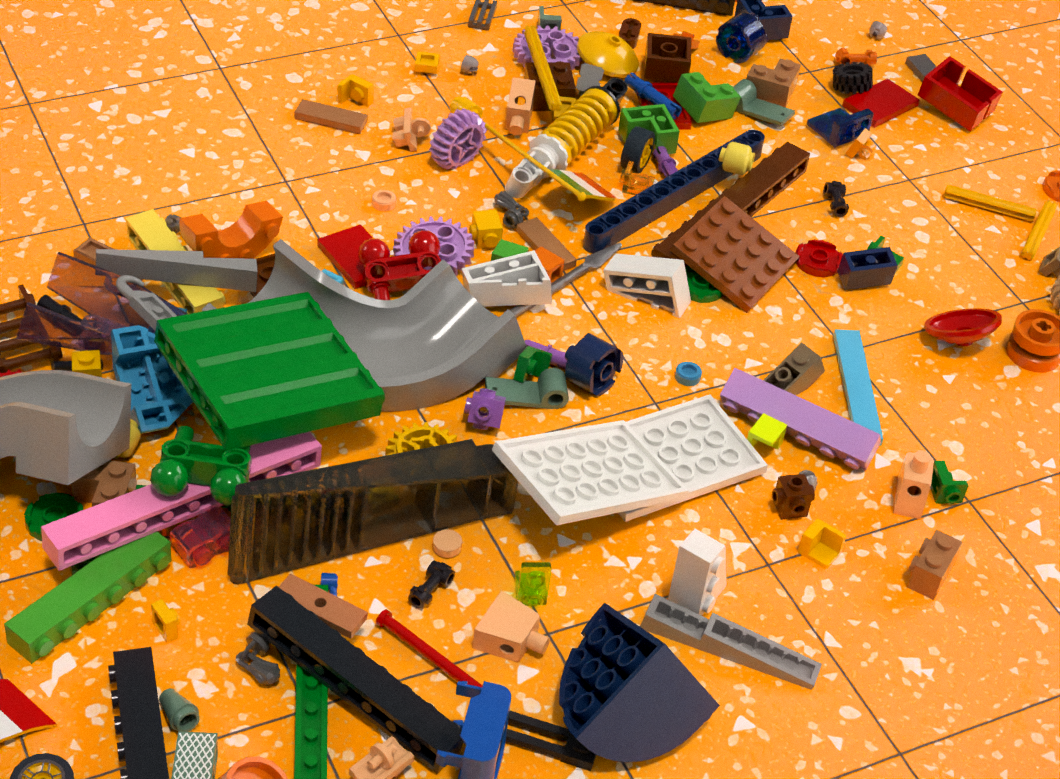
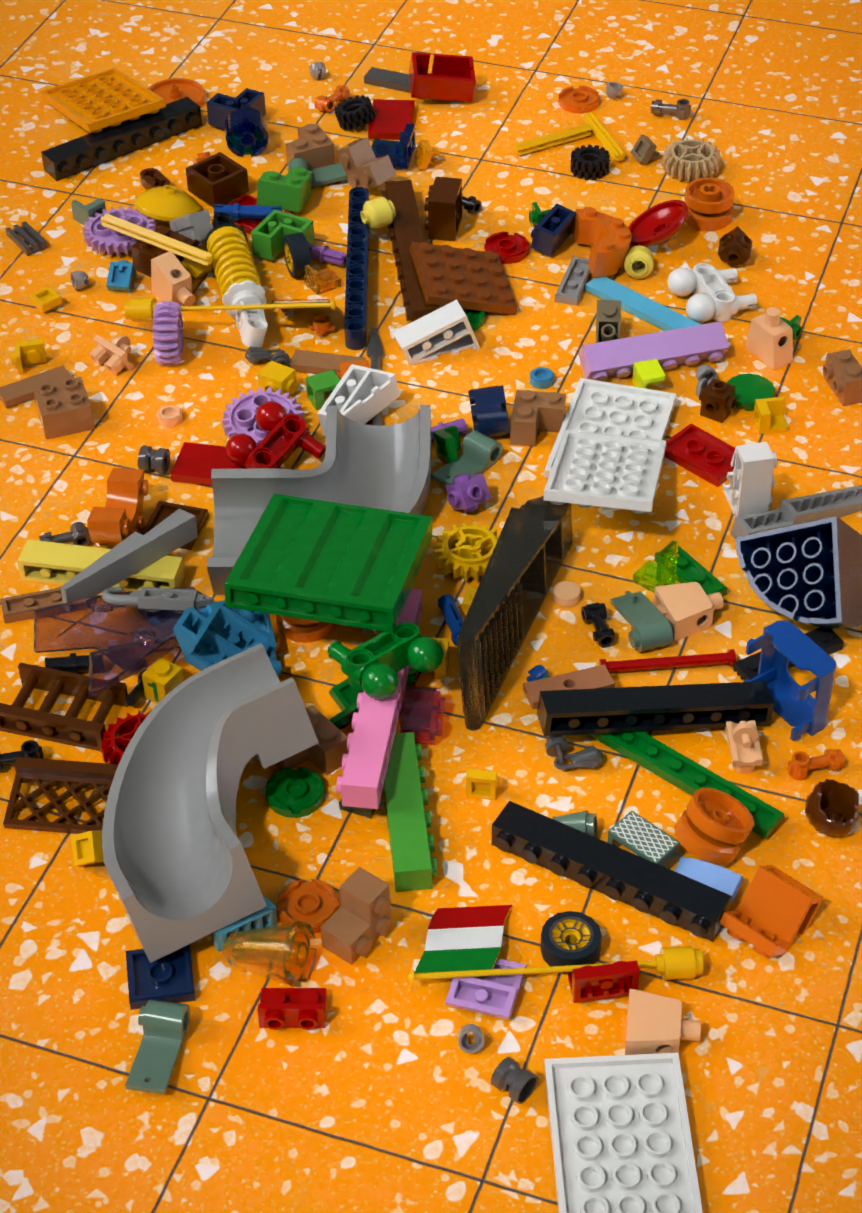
camera: 40 degrees left, 0 degrees up
none -> medium nougat brick [32,377,95,440]
none -> dark azure bracket [106,260,137,292]
none -> dark grey wheel [138,445,170,474]
none -> orange plate [308,314,336,335]
none -> medium nougat brick [336,138,397,188]
none -> reddish brown brick [424,177,462,241]
none -> medium nougat brick [510,390,566,446]
none -> light grey tile [555,257,591,306]
none -> black tyre [570,145,610,180]
none -> orange brick [572,207,632,277]
none -> sand green door [610,591,673,652]
none -> light yellow head [624,245,654,279]
none -> green tile [654,543,728,597]
none -> red tile [664,423,735,487]
none -> white piece [667,263,757,323]
none -> light grey hinge [696,364,717,381]
none -> reddish brown brick [718,226,753,268]
none -> green tile [727,373,775,411]

